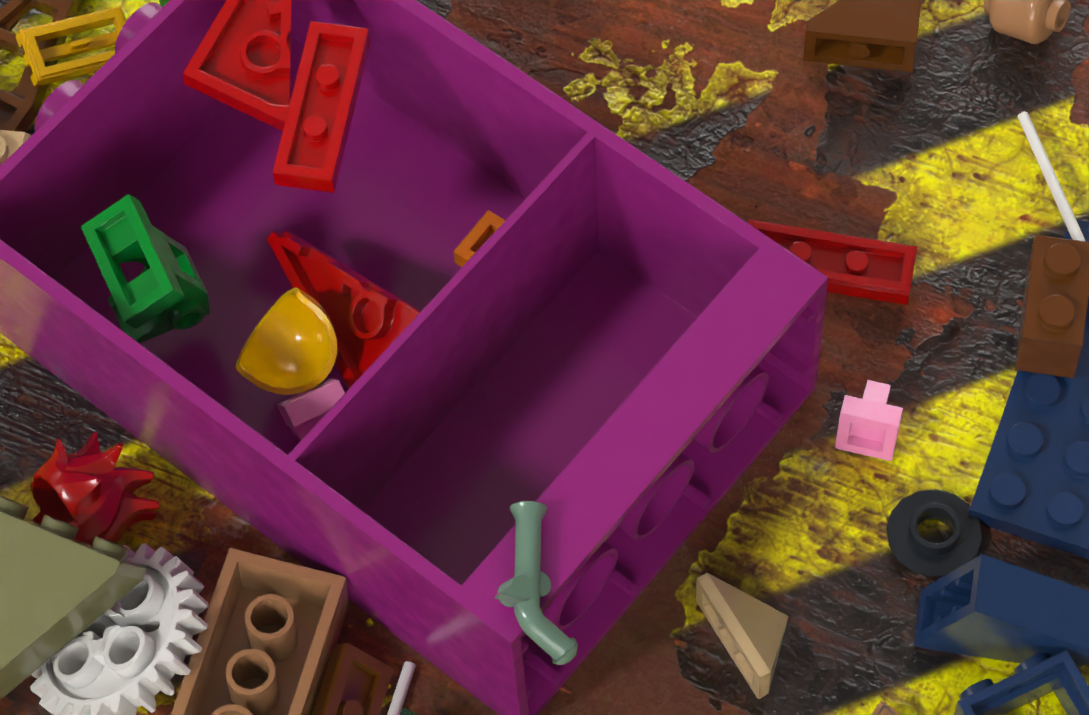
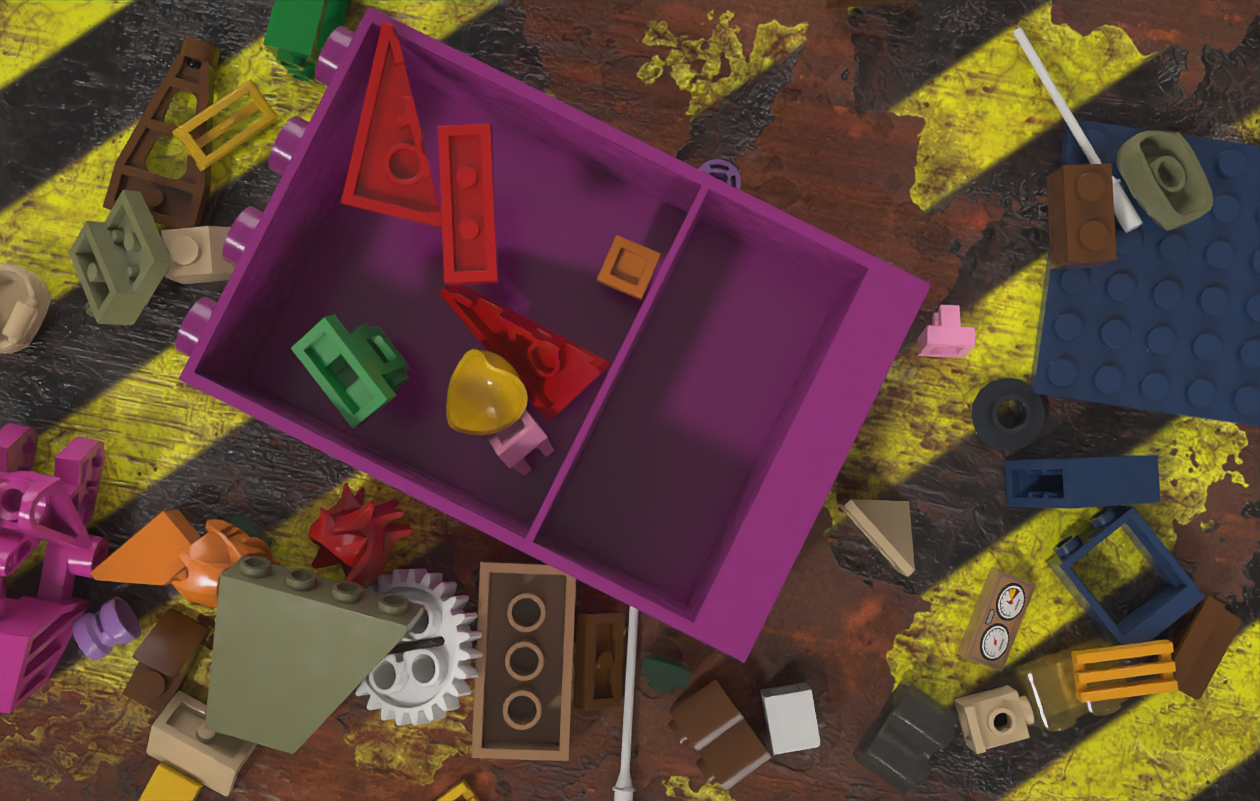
camera: 15 degrees left, 25 degrees up
sand green piece [494,501,578,665] -> none
red tile [748,219,918,305] -> none

